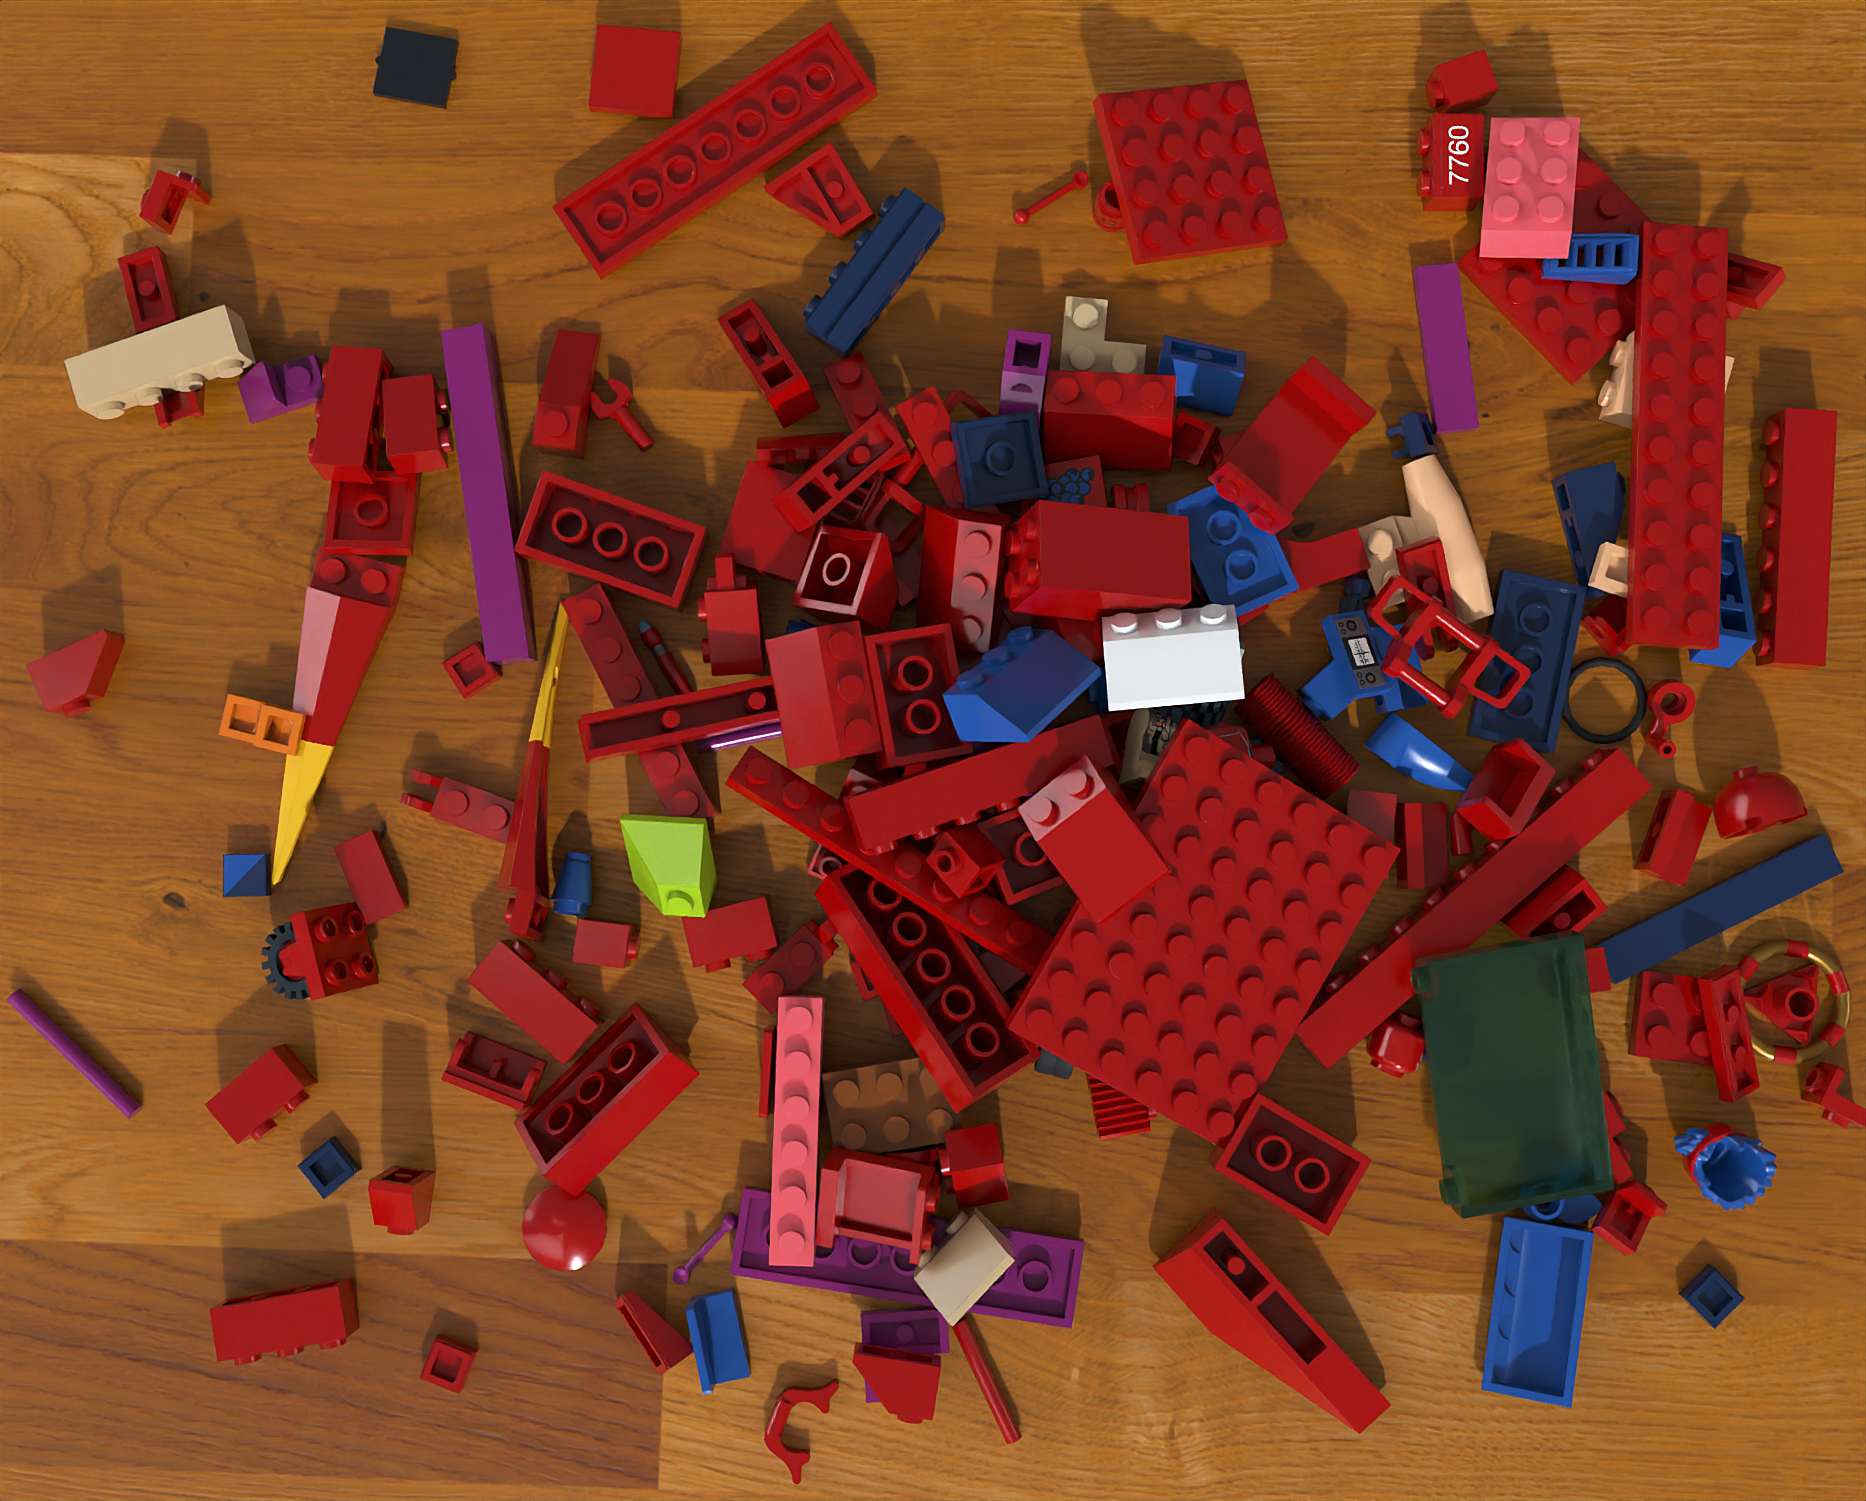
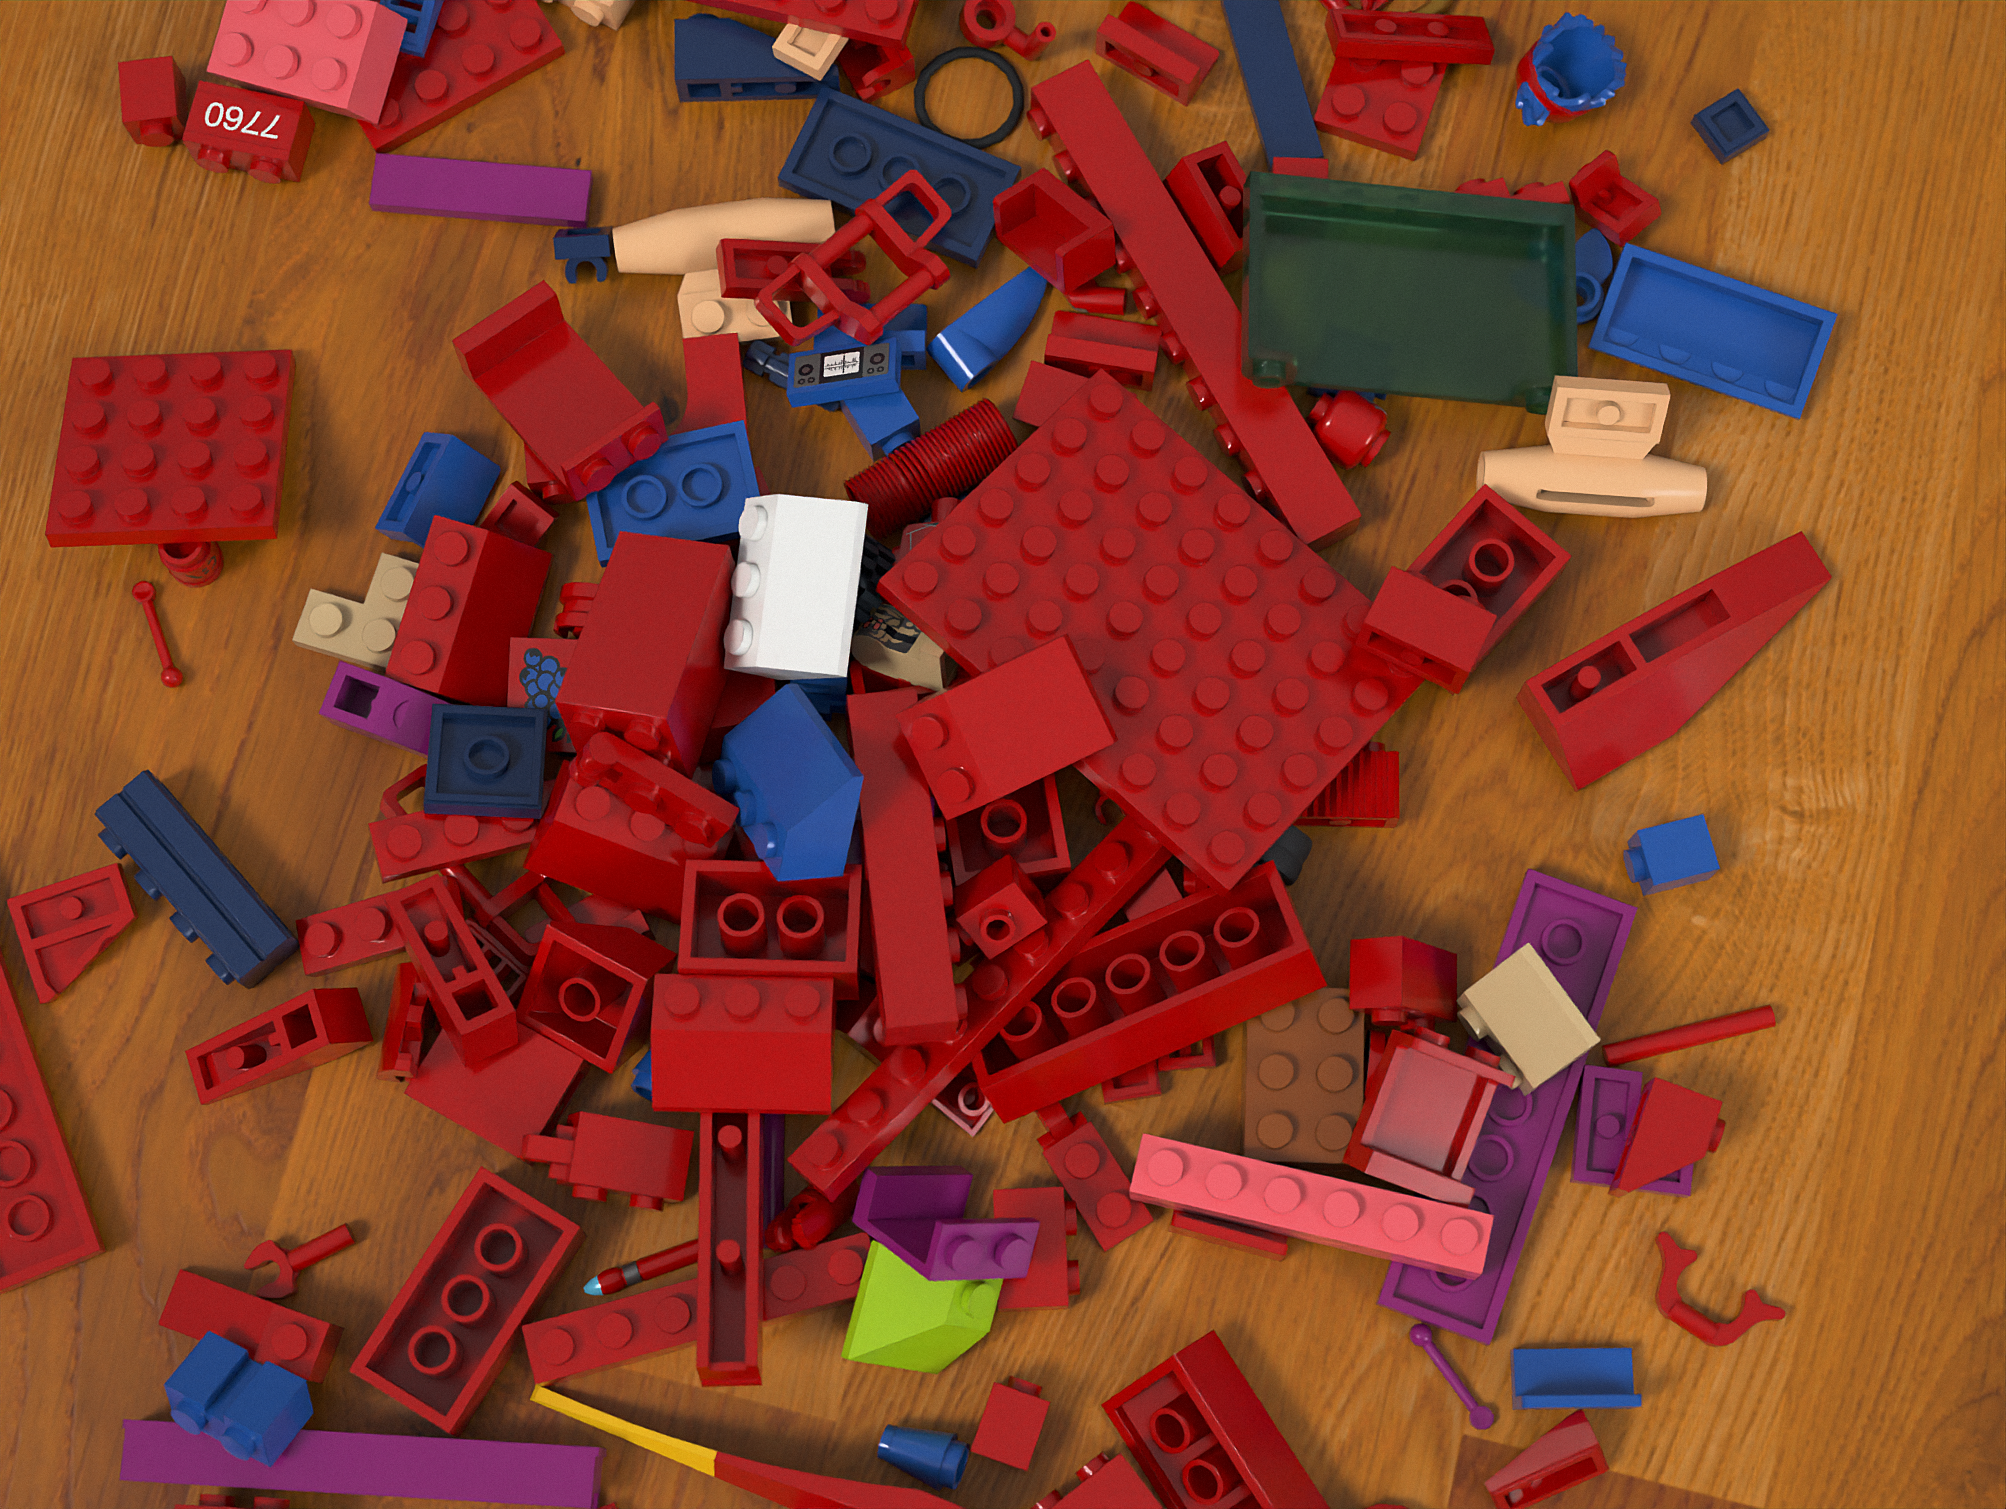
camera: 80 degrees left, 10 degrees down
none -> blue brick [164,1331,314,1468]
none -> red plate [569,732,740,849]
none -> red hinge [764,1179,860,1253]
none -> magenta panel [852,1165,1040,1281]
none -> red brick [1354,566,1497,695]
none -> light nougat plate [1476,375,1707,518]
none -> blue brick [1623,814,1720,896]

